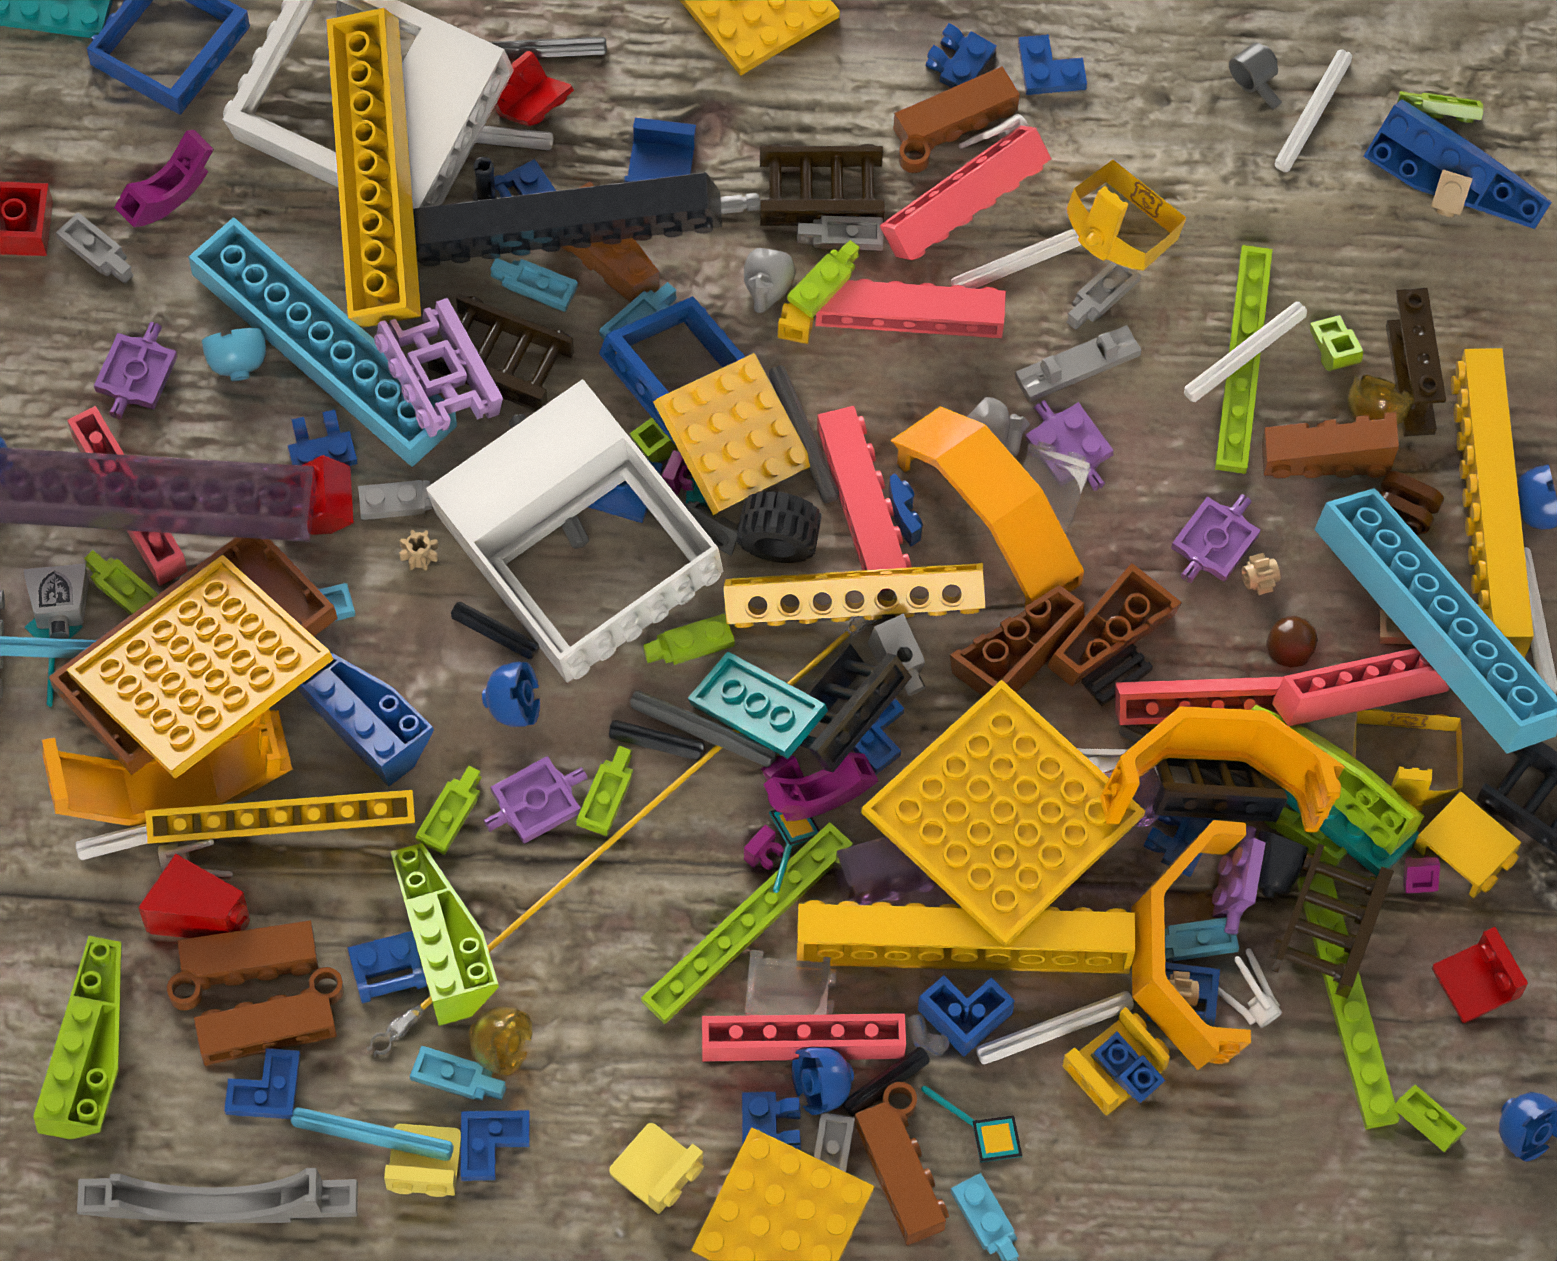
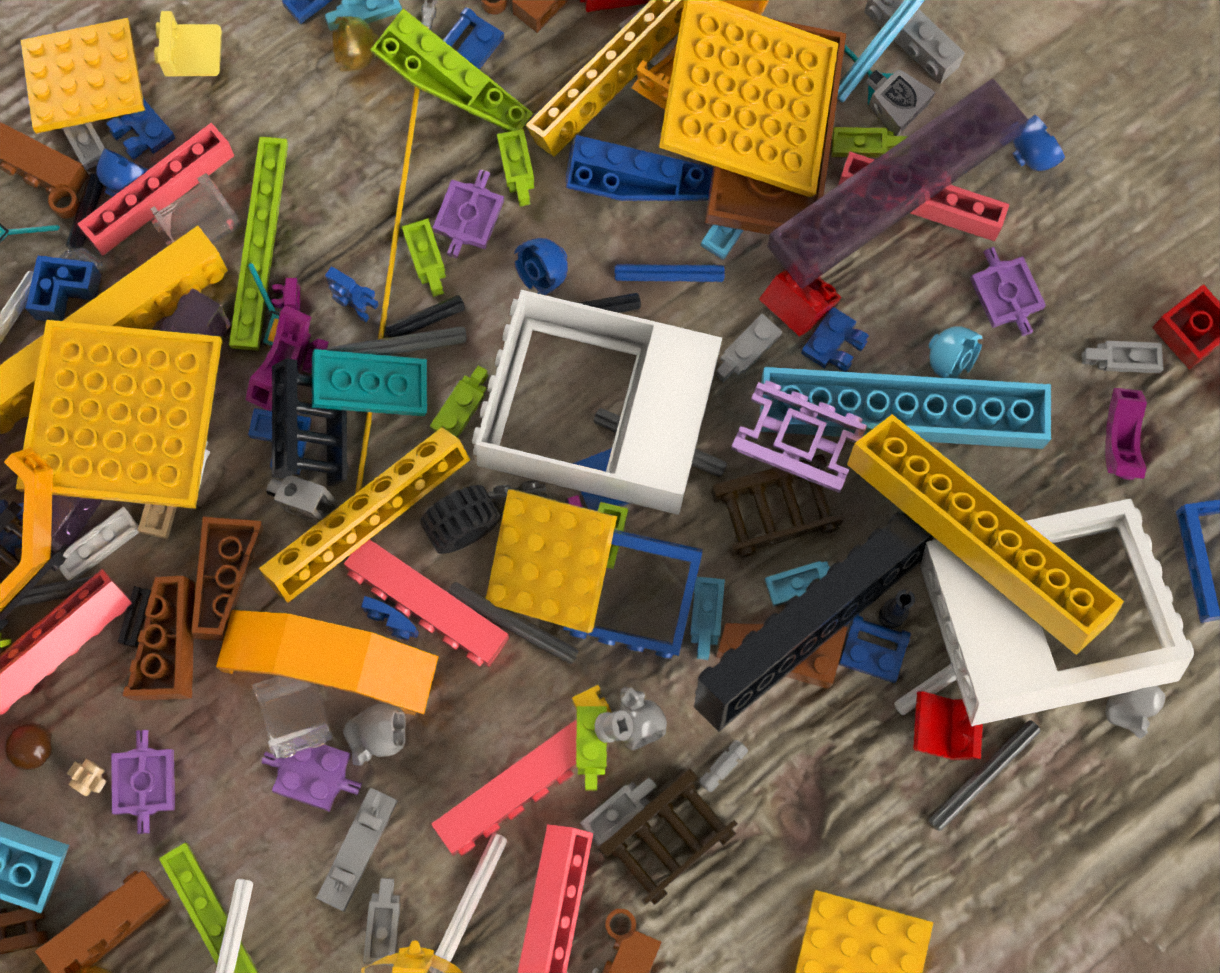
camera: 140 degrees right, 10 degrees up
tan gear [399,530,439,570] -> none
blue panel [624,117,696,182] -> none
none -> blue plate [325,266,379,323]
none -> light grey wheel [595,711,633,743]
none -> blue axle [614,264,725,282]

